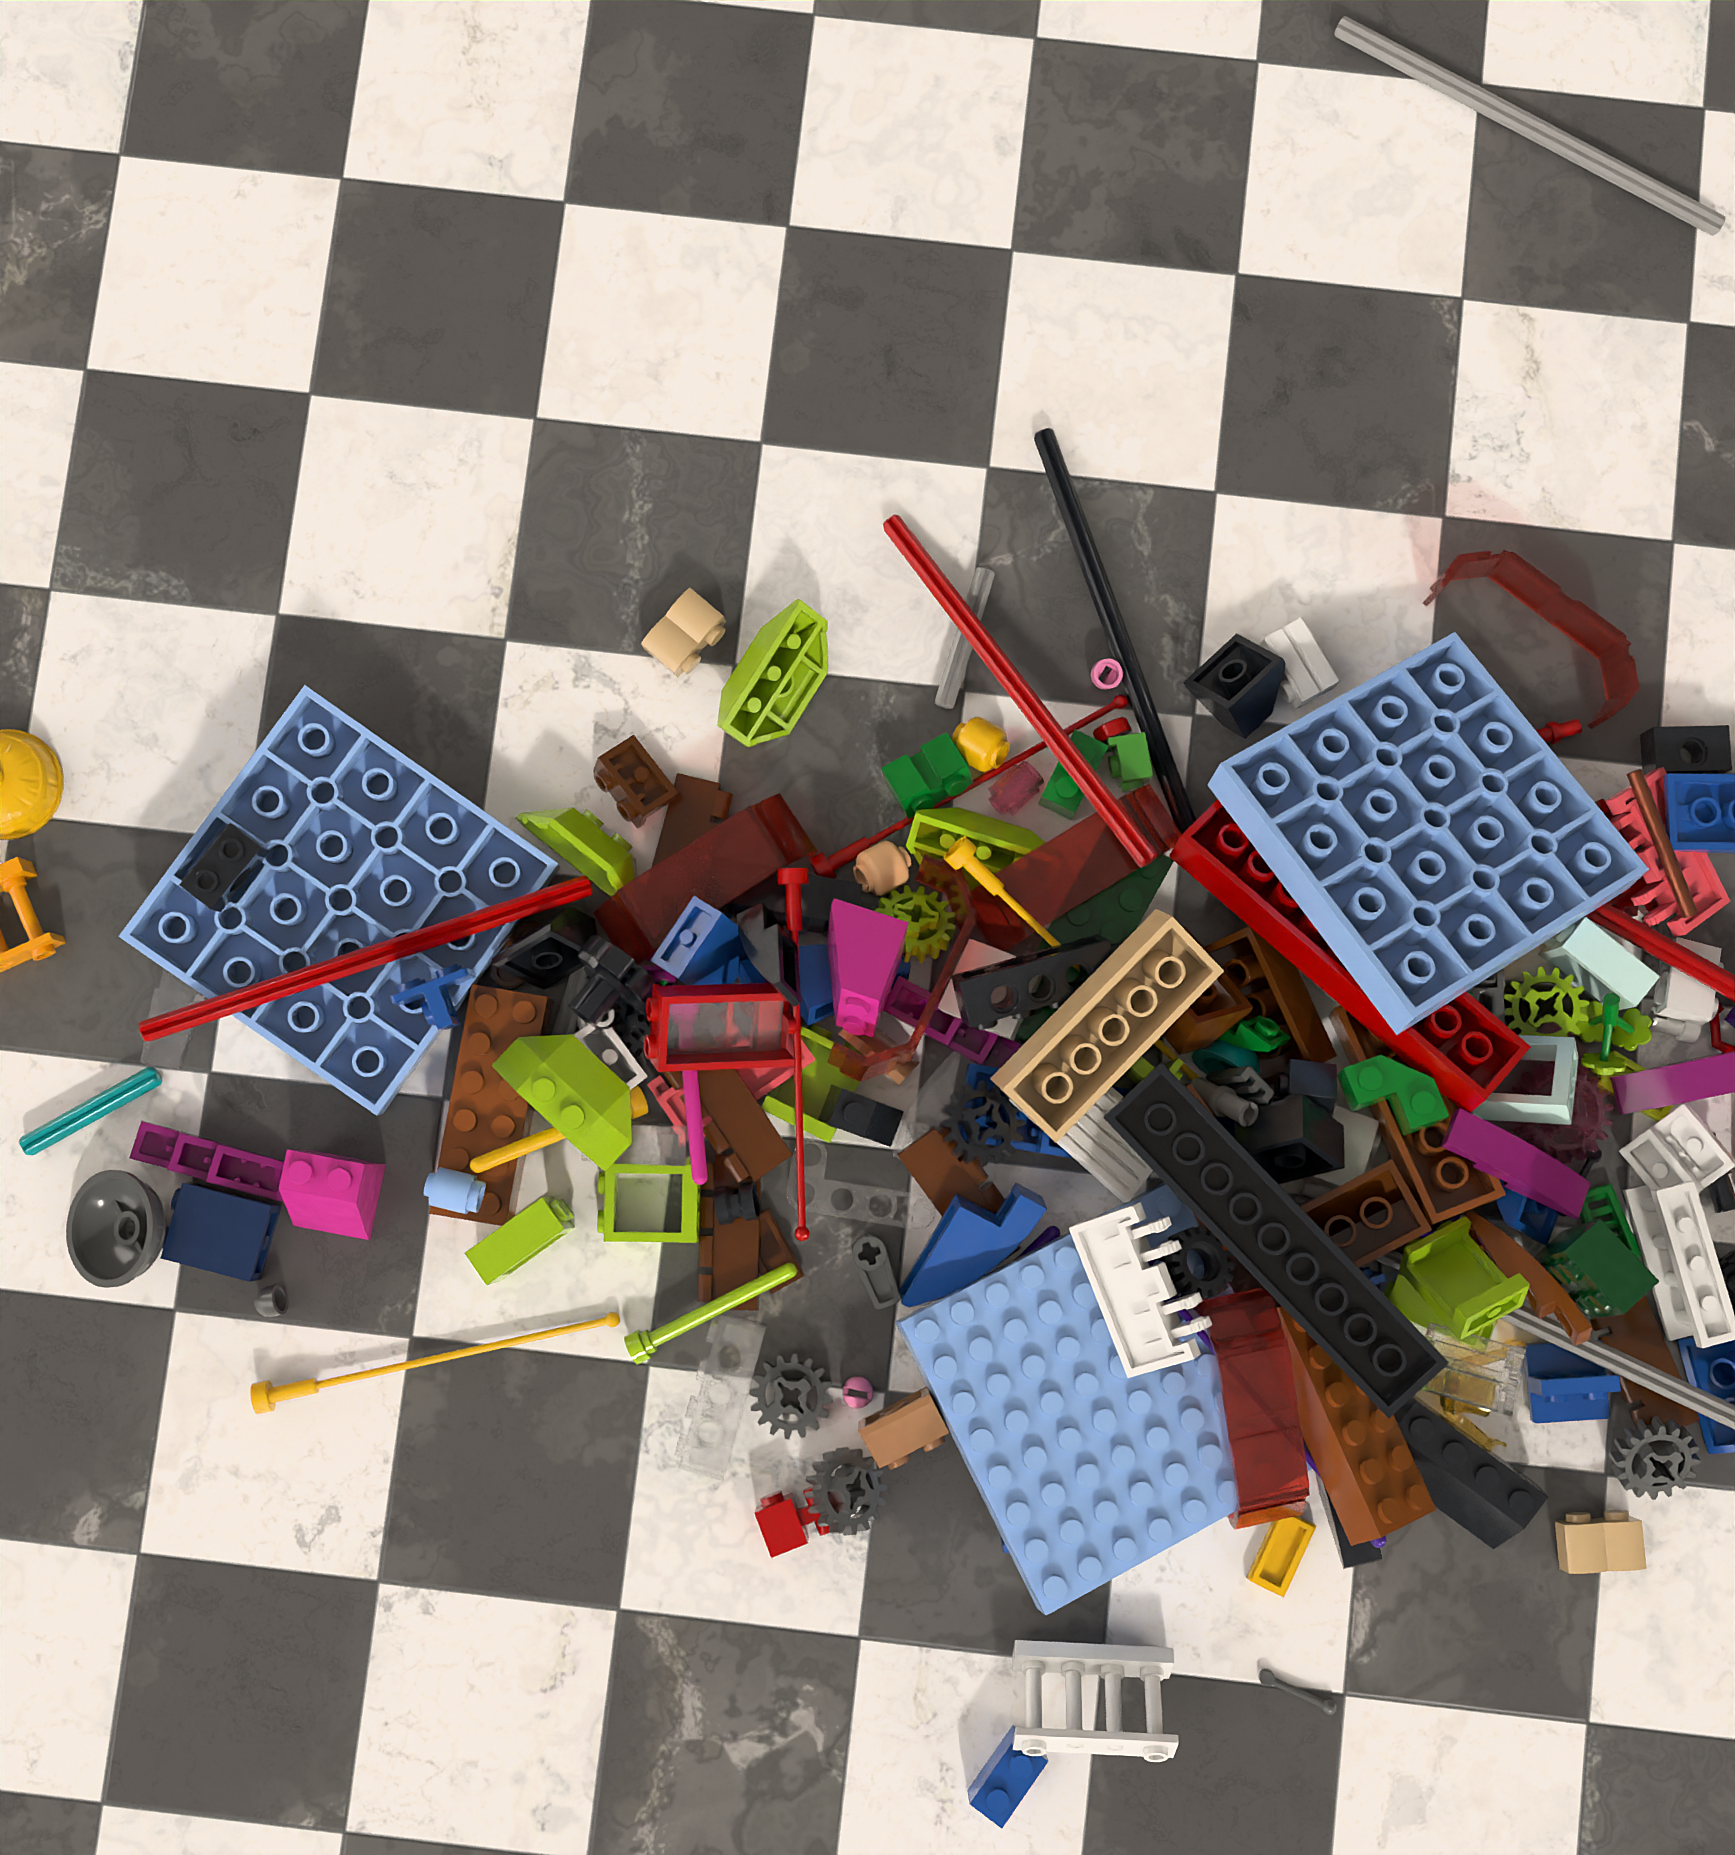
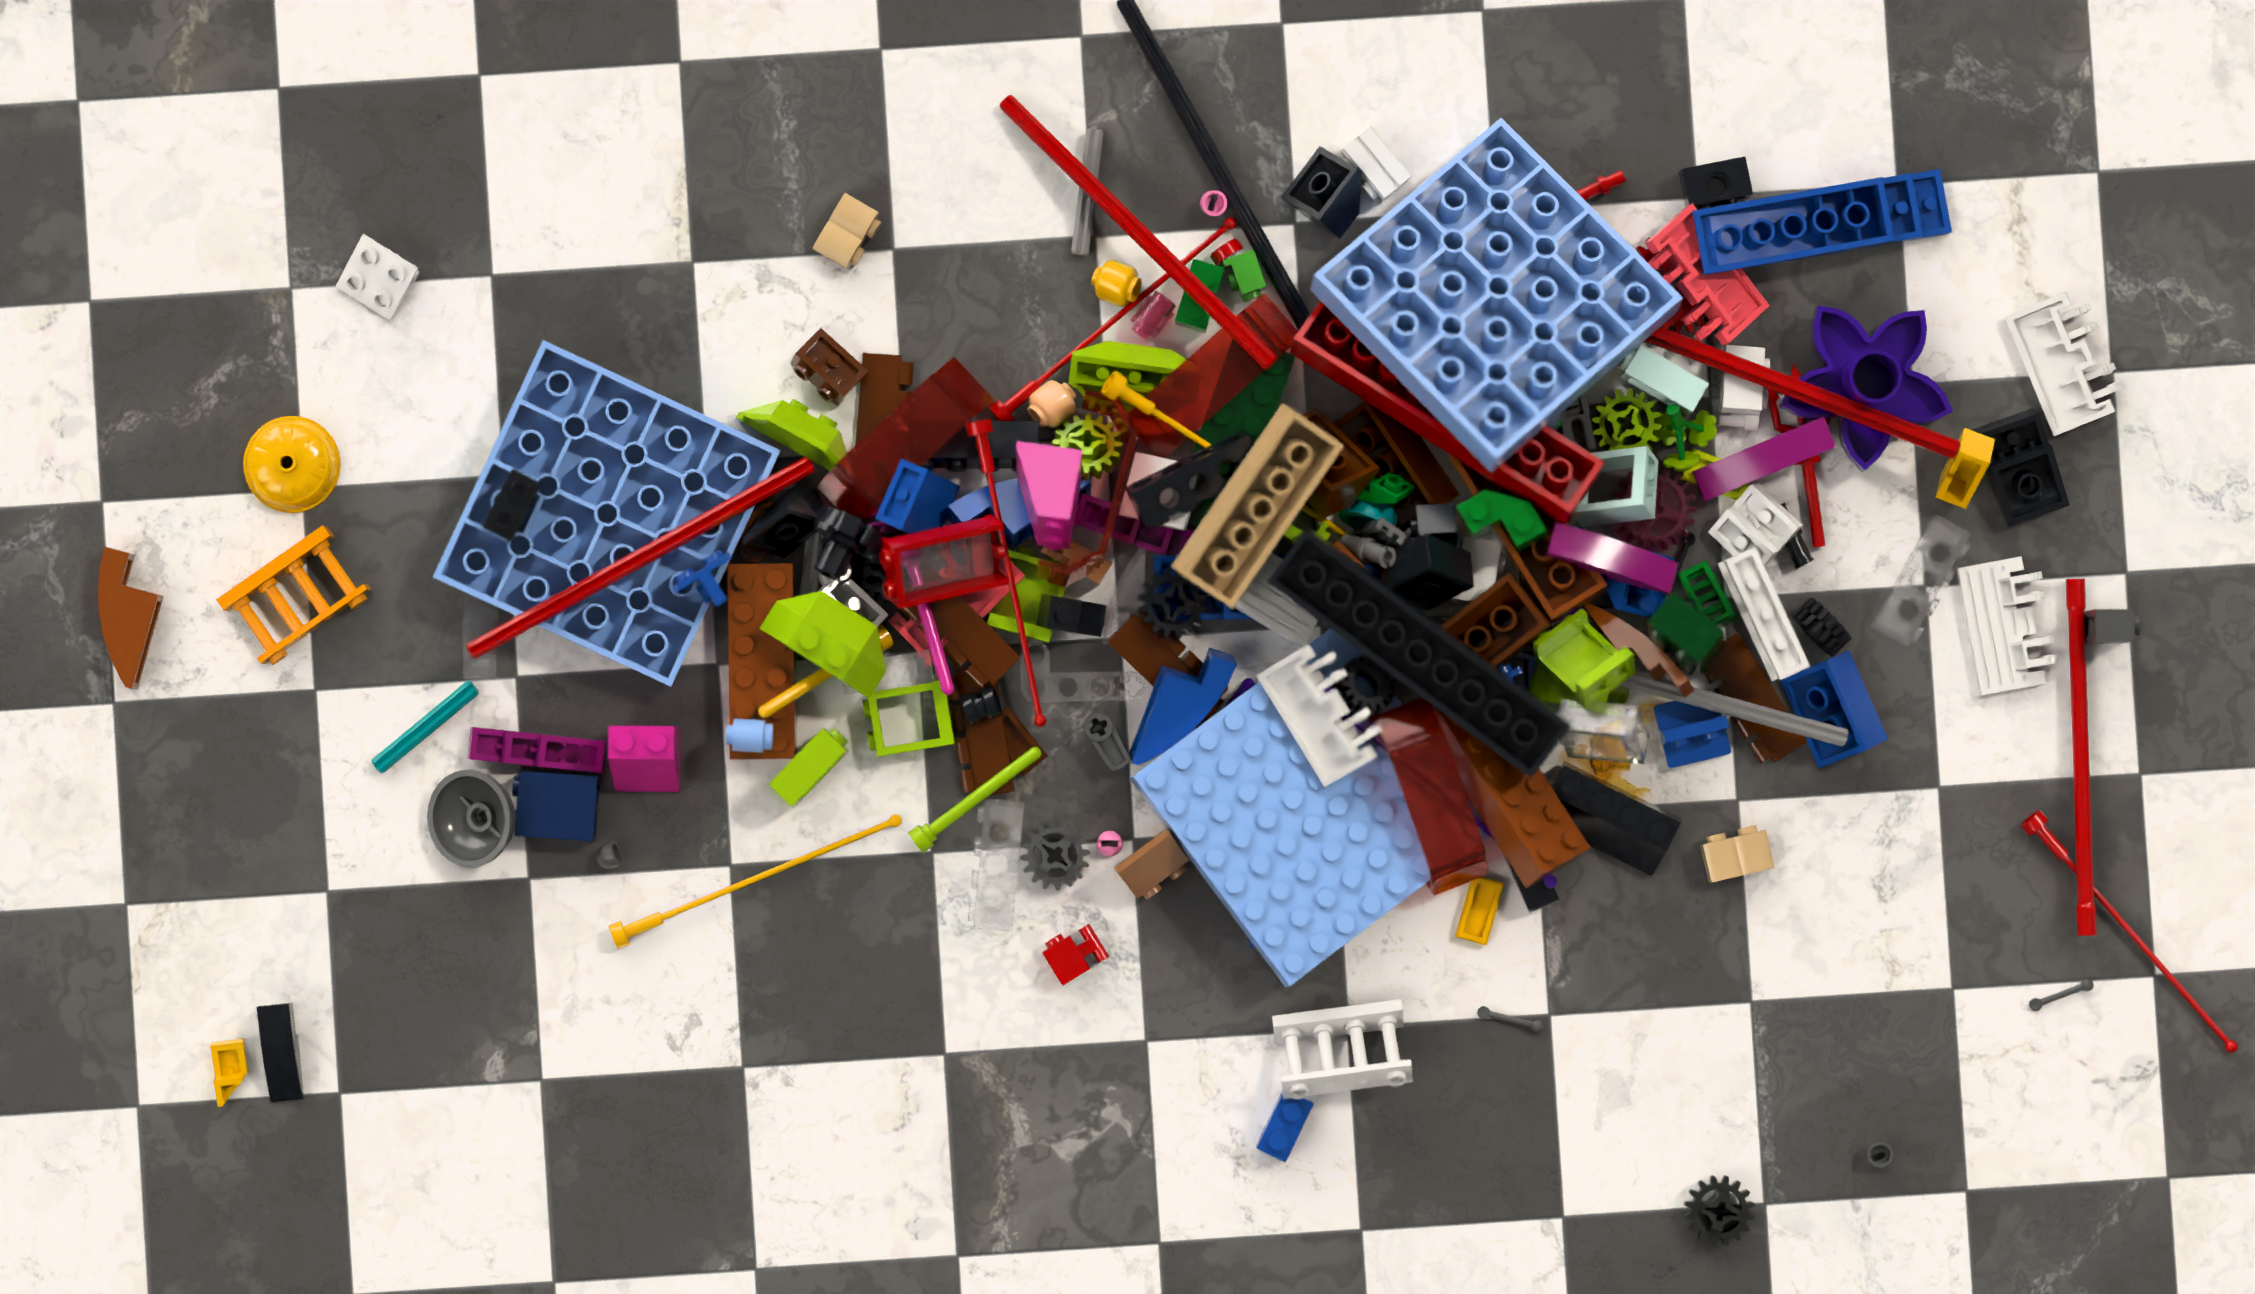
camera: 10 degrees left, 5 degrees up
lime wedge [717,599,828,747] -> none
black slope [736,902,801,1007] -> none
dark grey gear [804,1447,887,1536] -> none
green brick [881,732,973,819] -> none
clear red windscreen [1422,549,1639,729] -> none
dark grey gear [1609,1416,1701,1500] -> none
copper bar [1626,769,1698,918] -> none
none -> white hinge [335,234,420,320]

